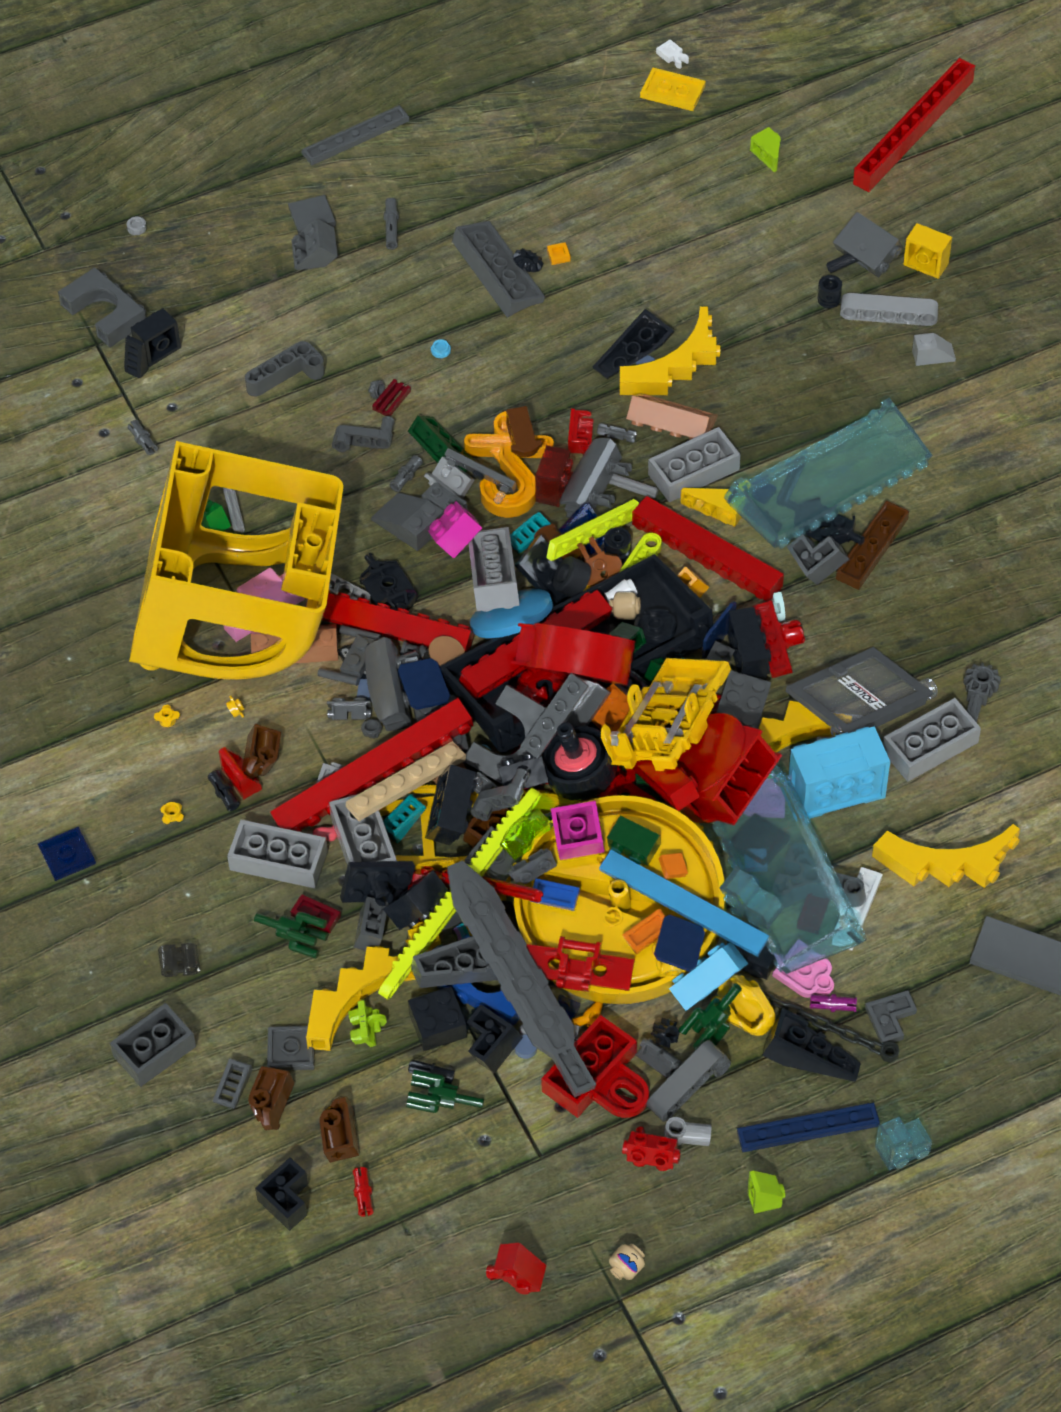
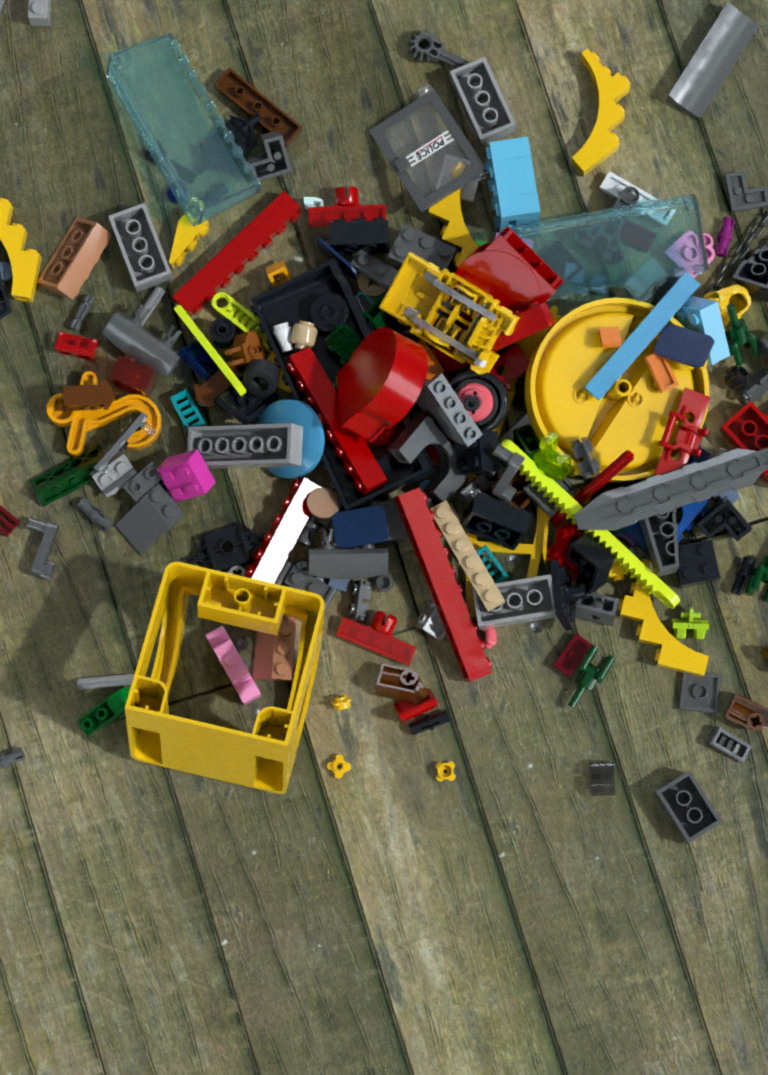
camera: 80 degrees left, 25 degrees up
clear blue tile [38,827,96,881] -> none
light grey brick [227,820,328,888] -> none
blue tile [530,878,580,911] -> none
dark pink brick [551,801,605,860] -> none
light orange animal [571,1002,603,1027] -> none
dark green brick [607,815,661,866] -> none
none -> red plate [336,611,417,666]

